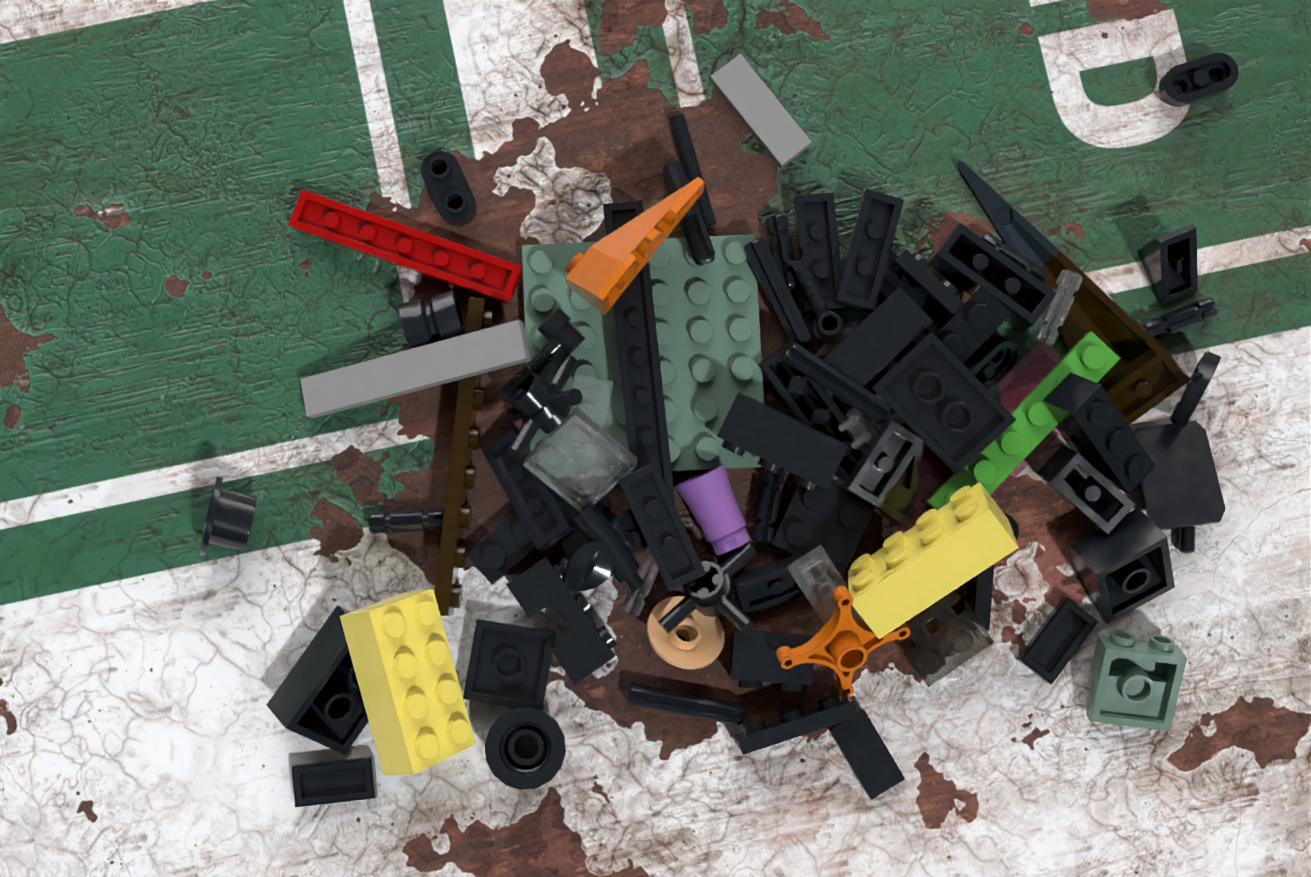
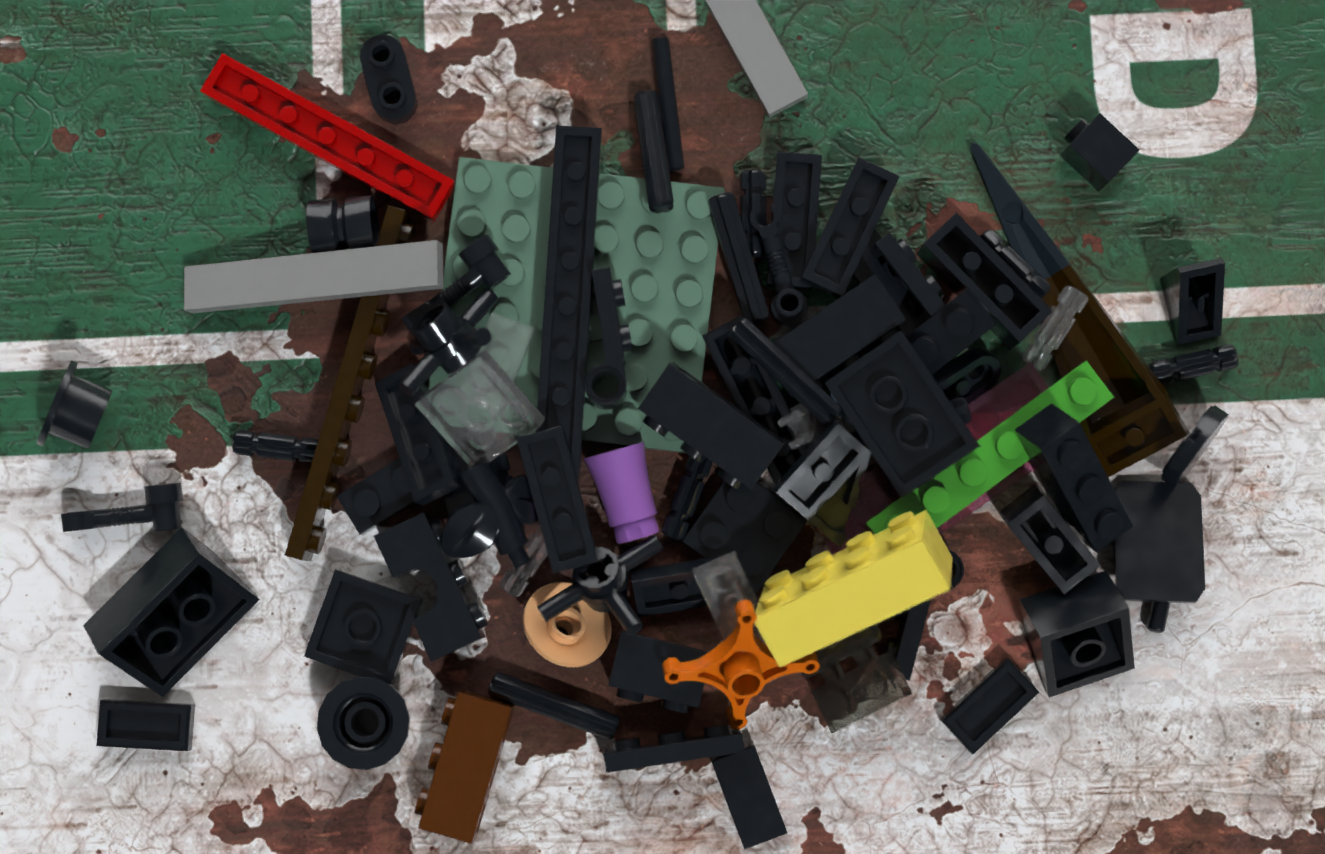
camera: 15 degrees right, 0 degrees up
light yellow brick [340,588,476,775] -> none
orange wedge [565,177,705,315] -> none
sand green plate [1086,630,1187,731] -> none
black plate [1159,53,1239,107] -> none
none -> black brick [61,483,183,532]
none -> reddish brown brick [414,690,515,844]
none -> black plate [585,268,633,410]
none -> black brick [1060,113,1139,192]

